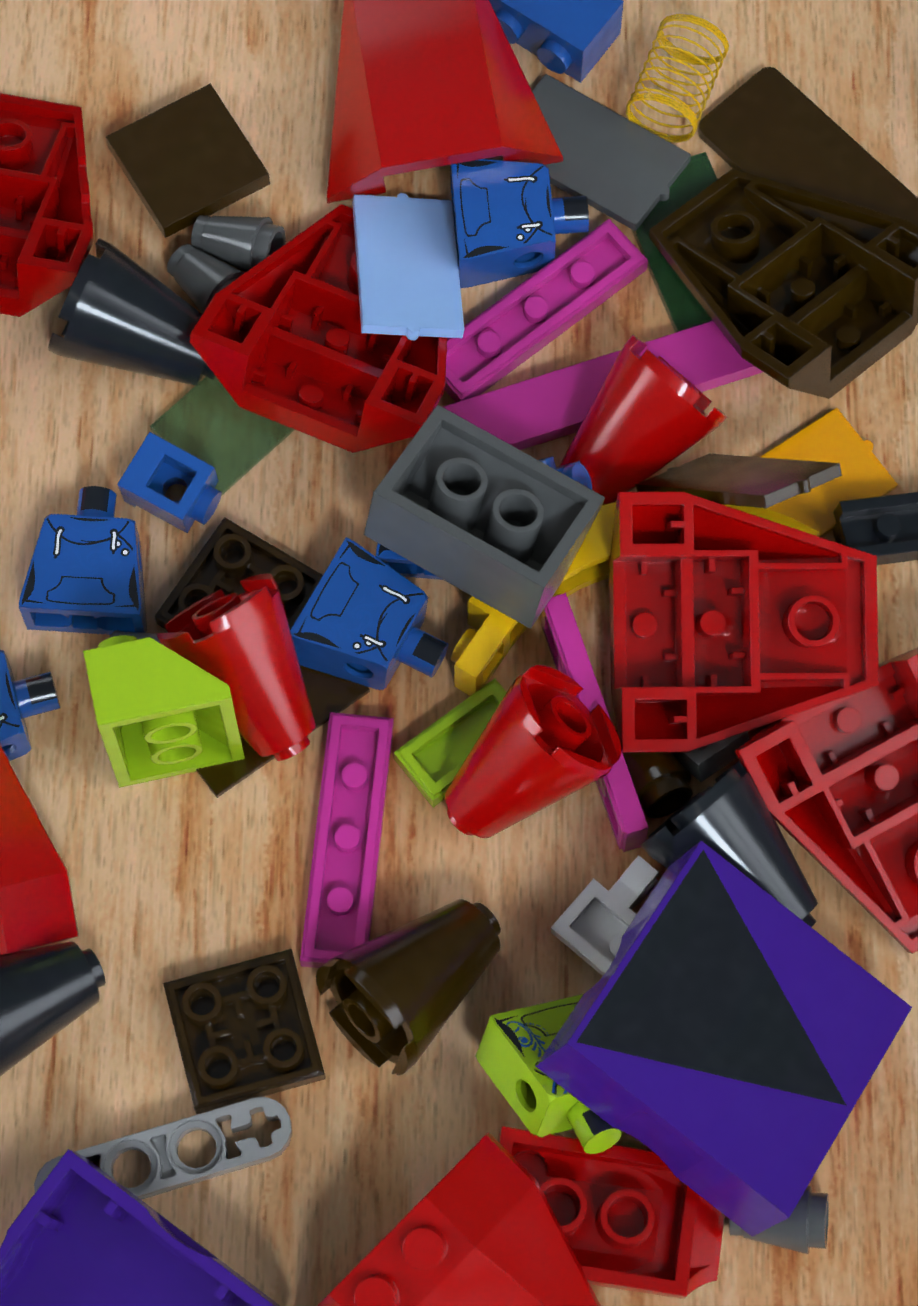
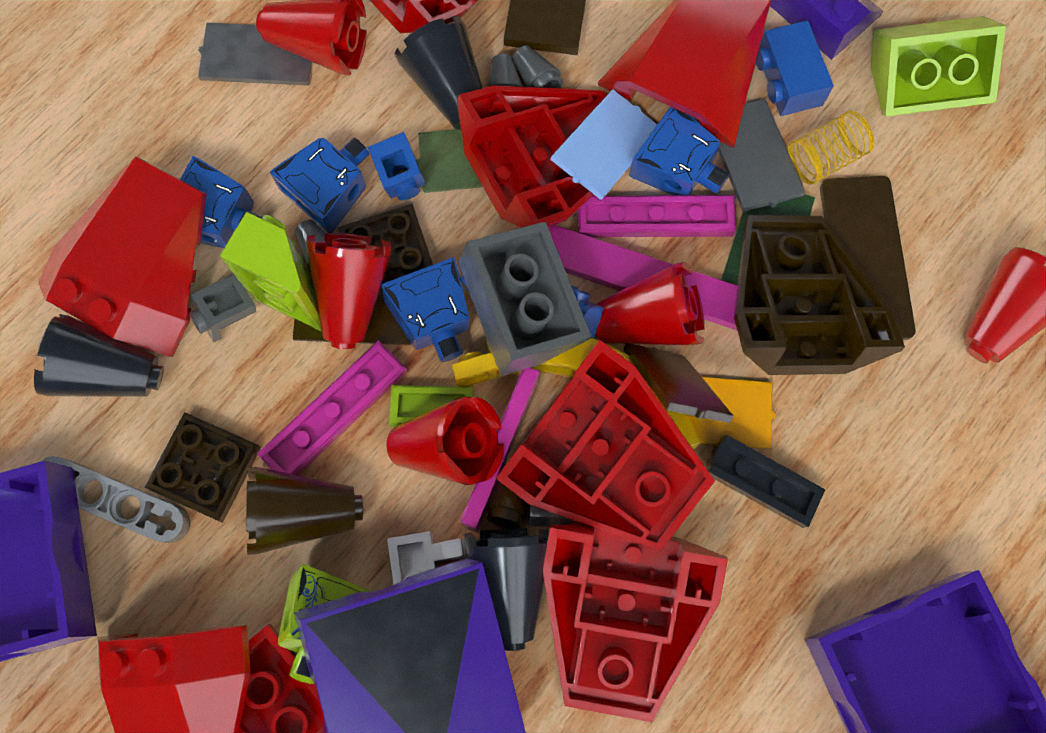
camera: 40 degrees right, 5 degrees up
none -> dark grey bracket [189,274,256,342]

